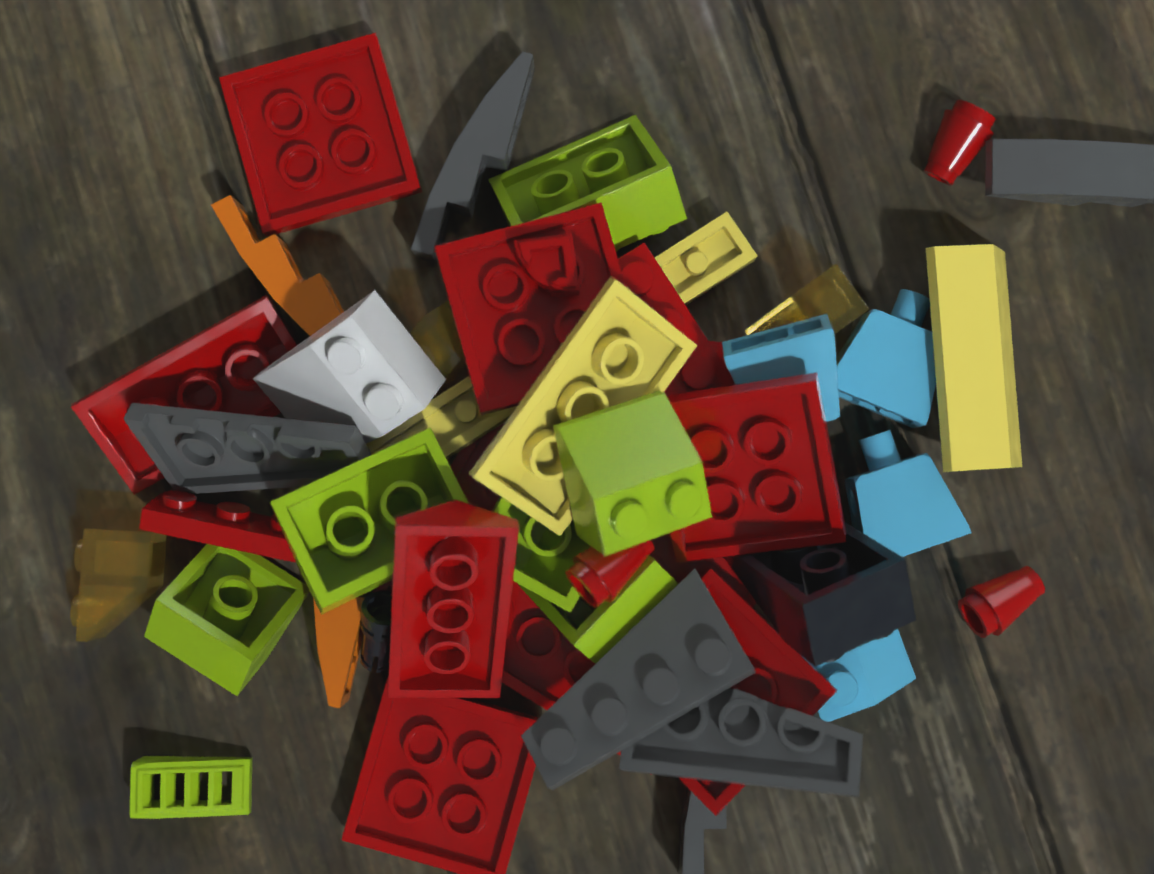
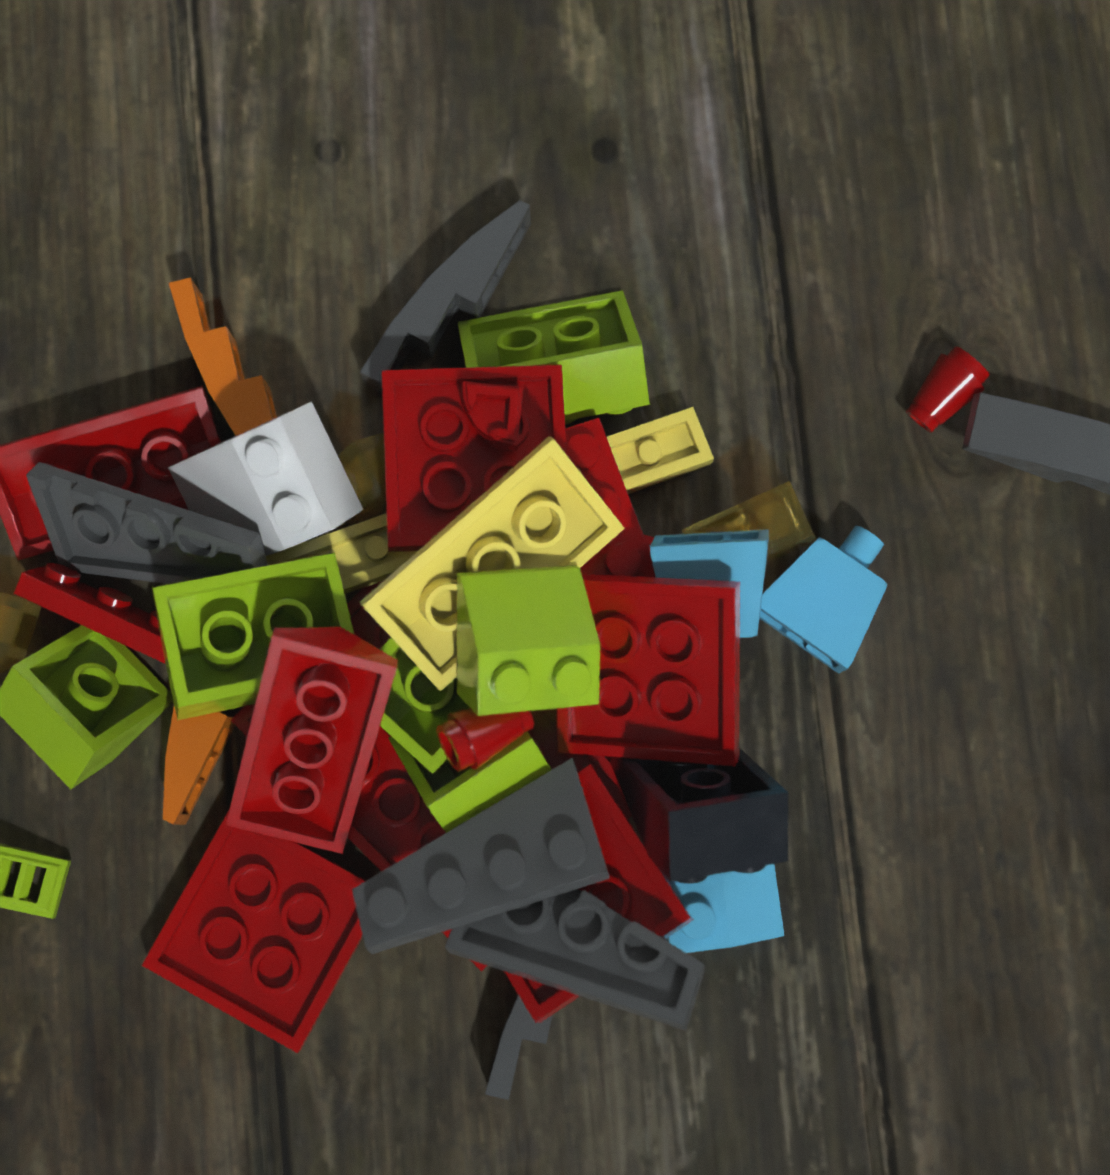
camera: 10 degrees right, 5 degrees down
red plate [219,32,423,237] -> none
black pin [360,591,392,673] -> none
medium azure torso [845,430,971,557] -> none
light yellow slope [926,244,1022,472] -> none
red cone [958,566,1045,638] -> none

